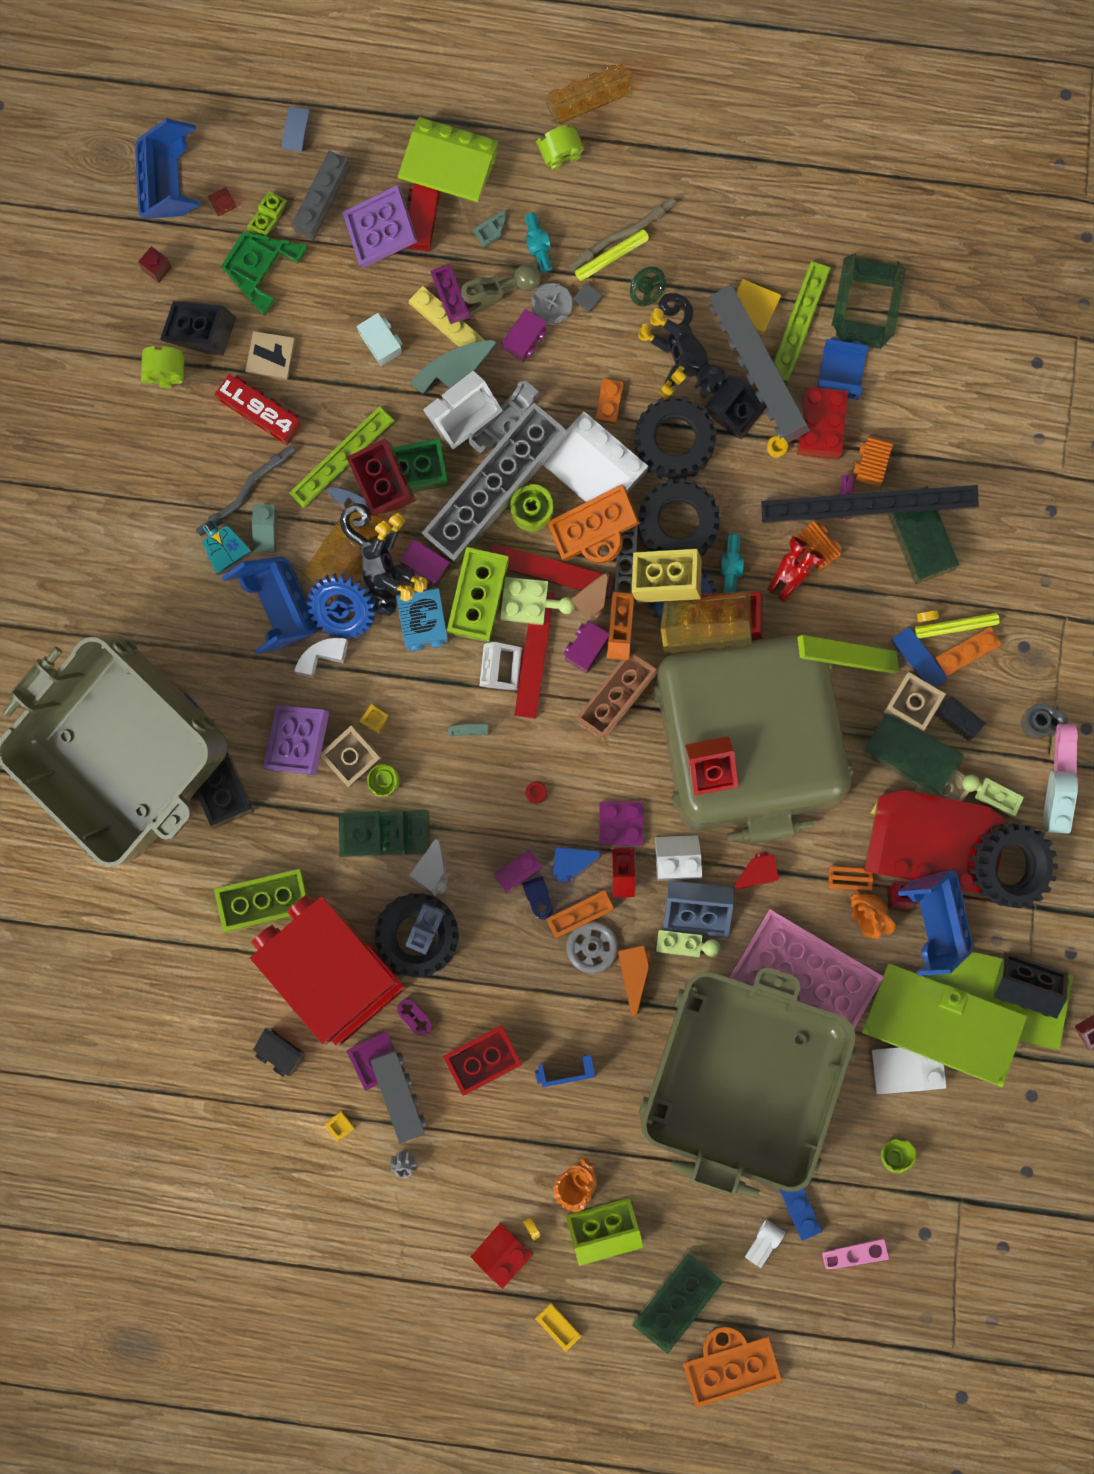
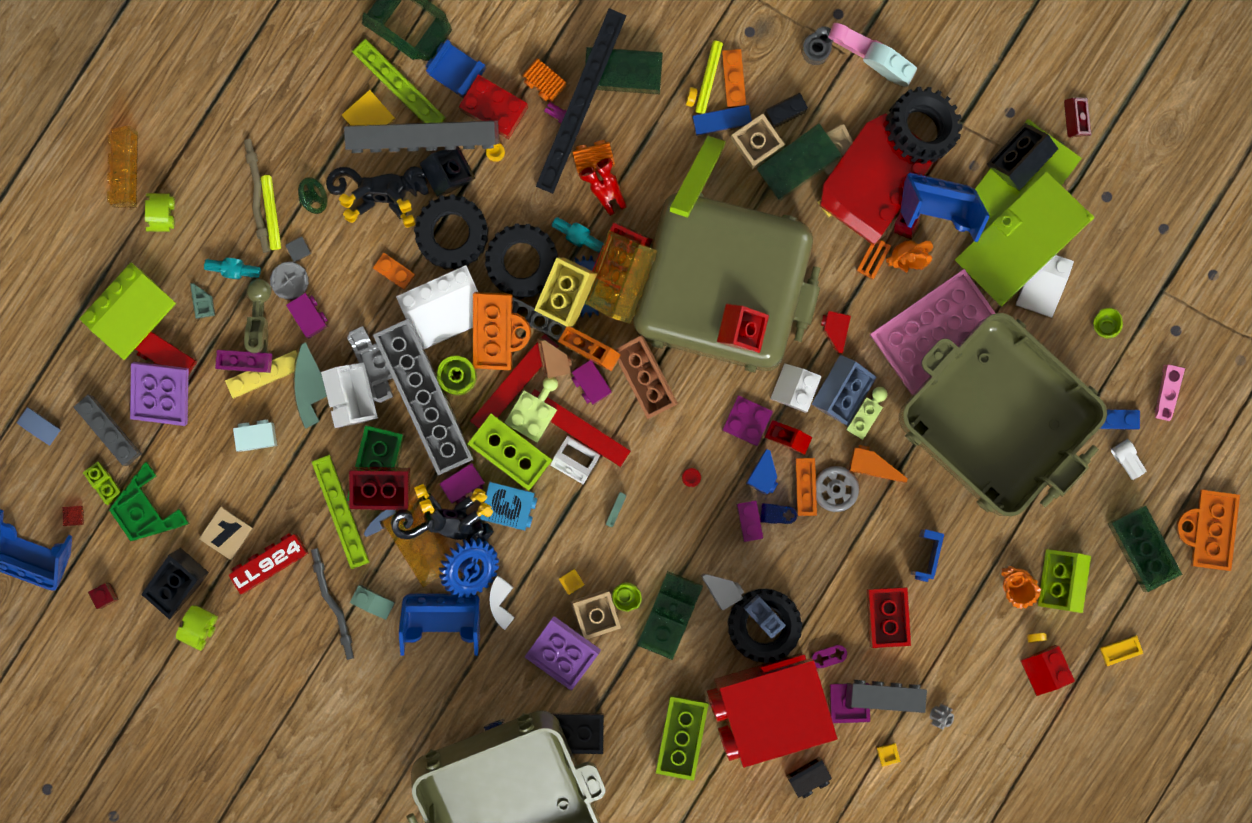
camera: 65 degrees left, 5 degrees up
teal torso [202,520,251,575] -> none
yellowish green plate [962,774,1024,817] -> none

